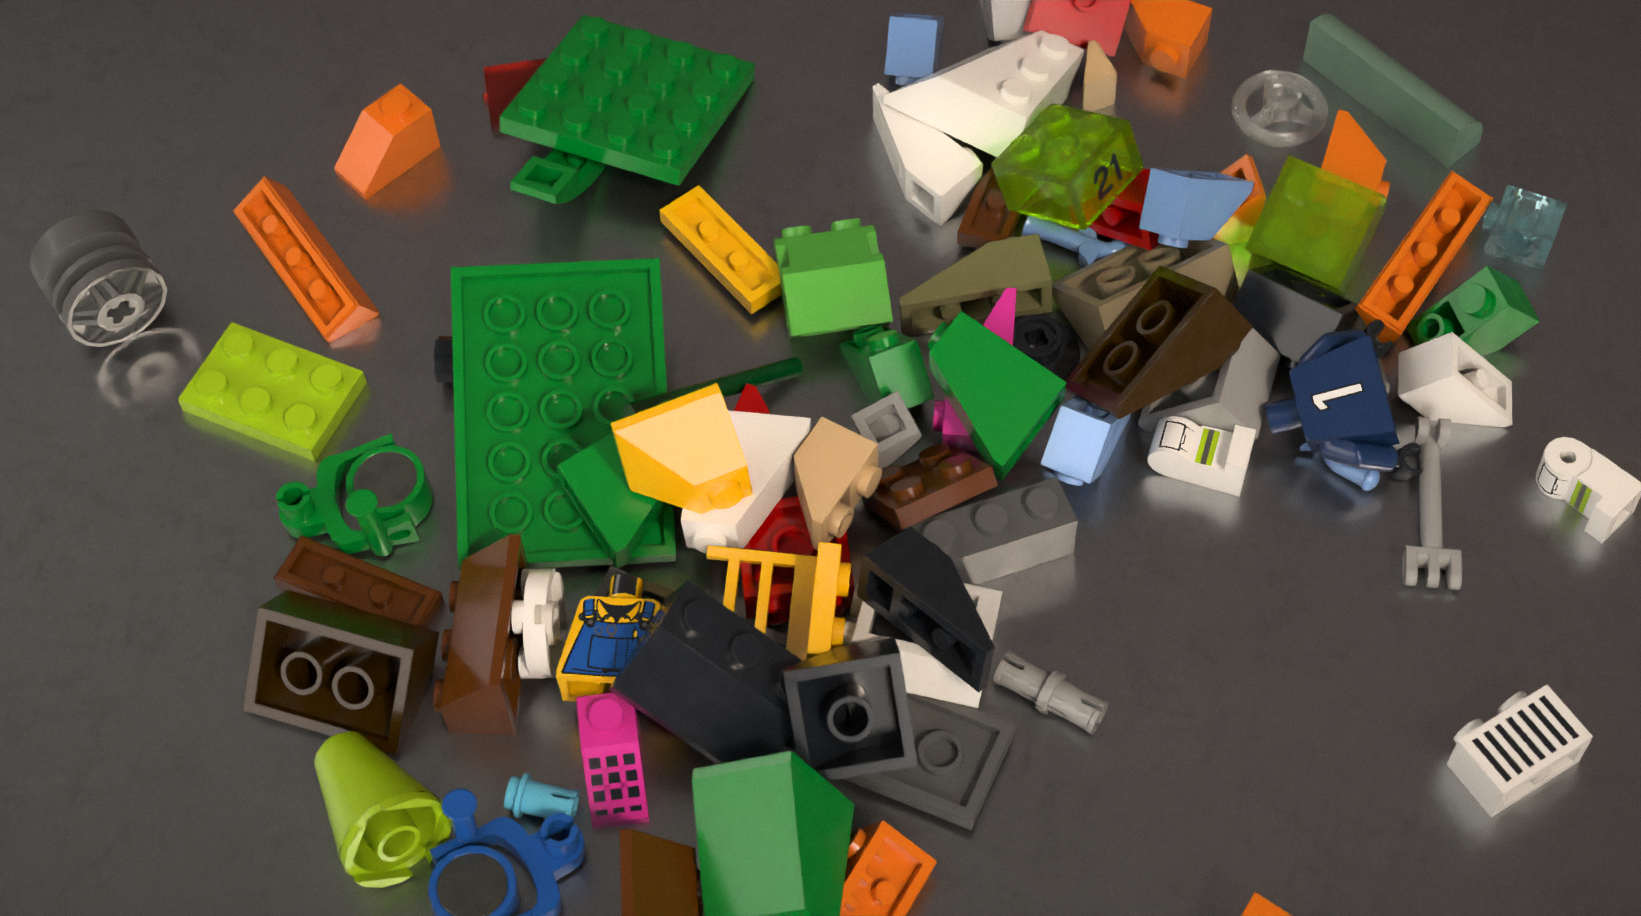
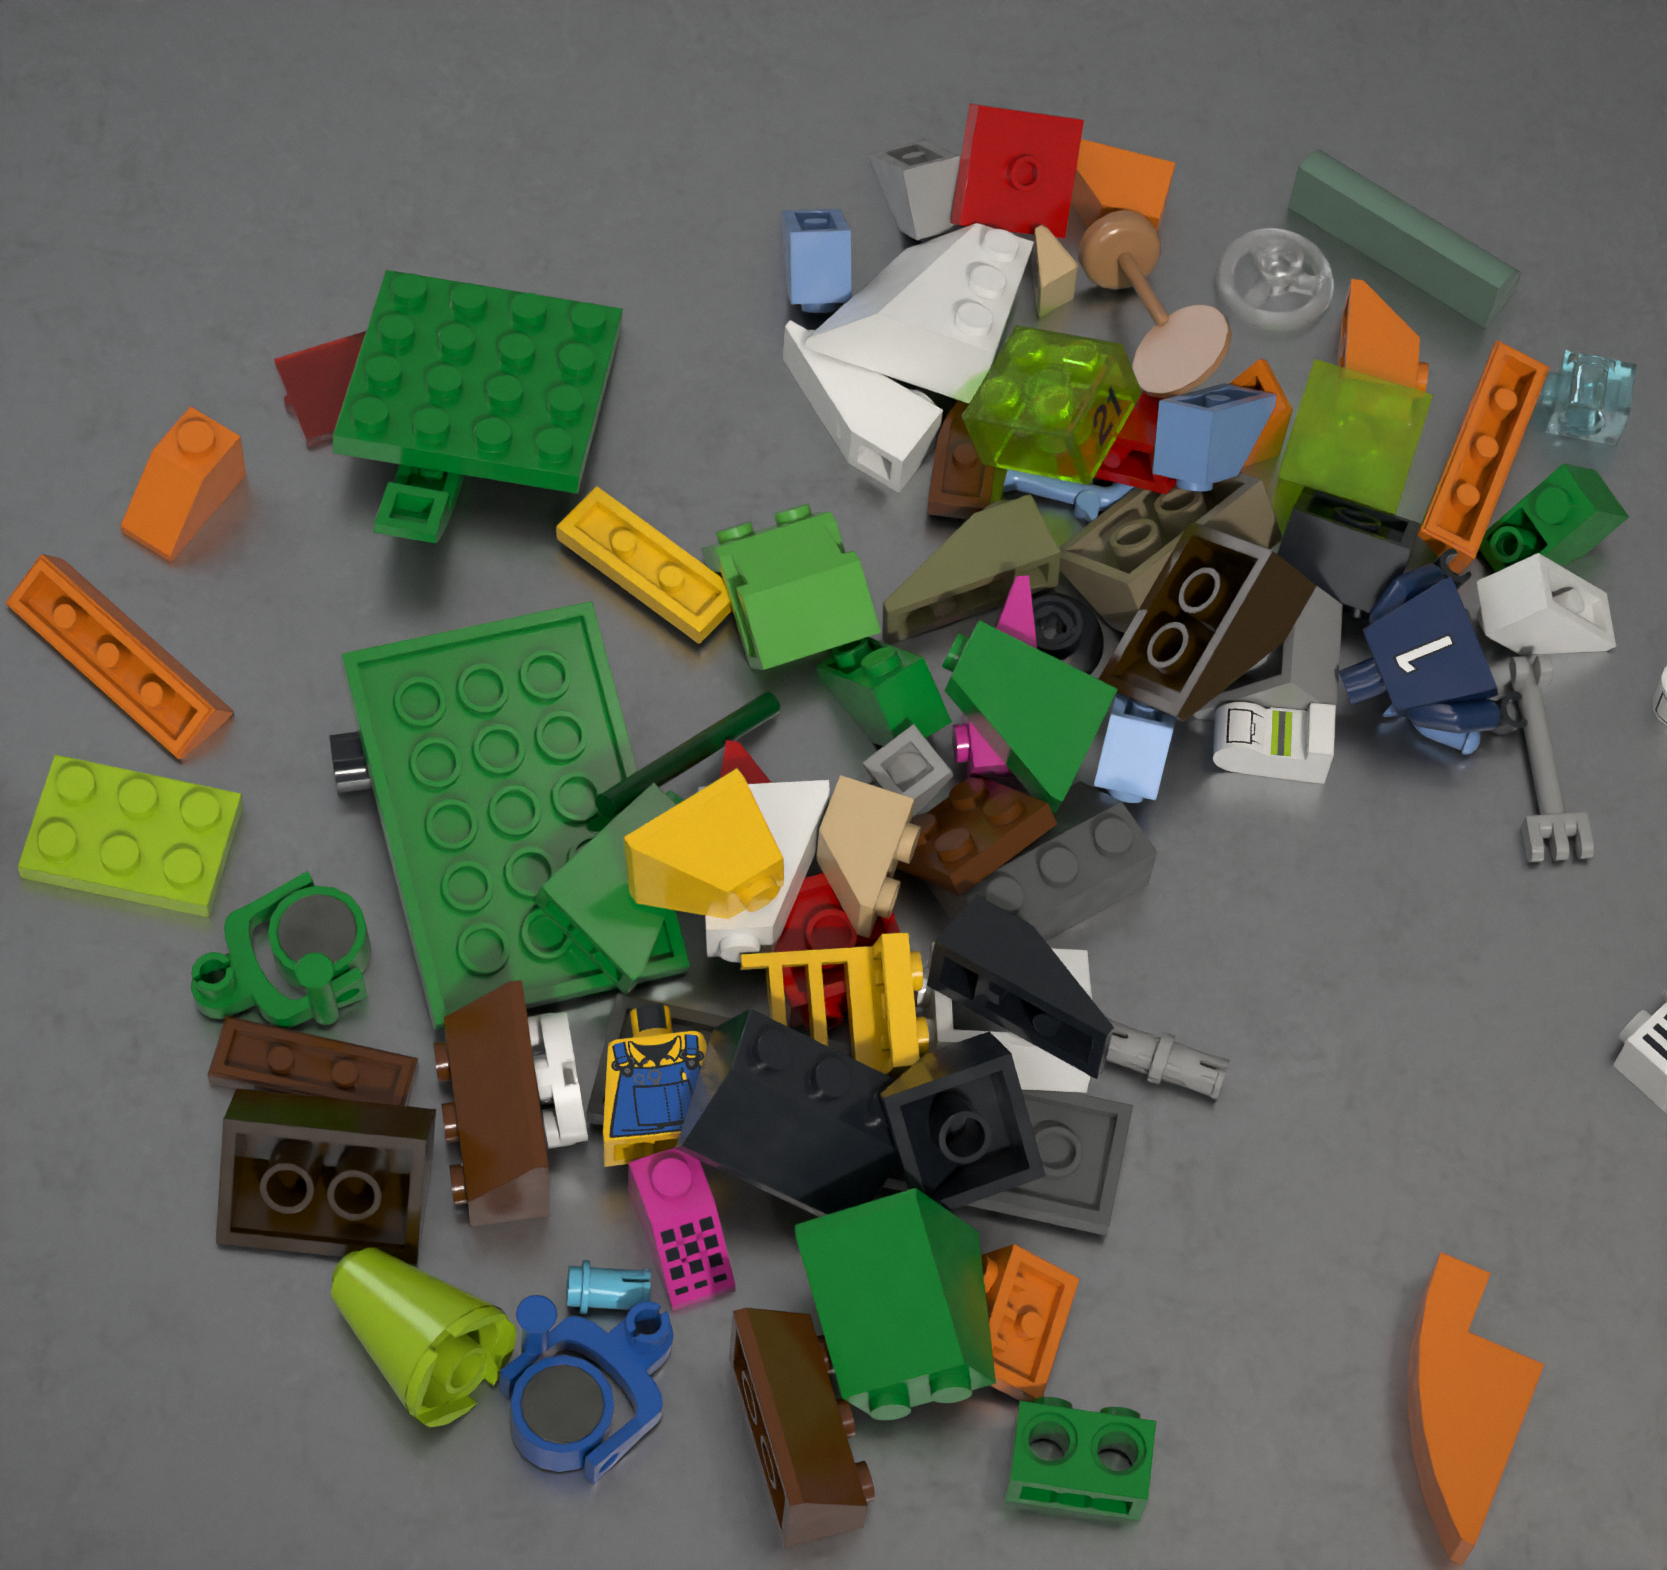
camera: 20 degrees left, 5 degrees up
none -> medium nougat piece [1078,210,1232,399]

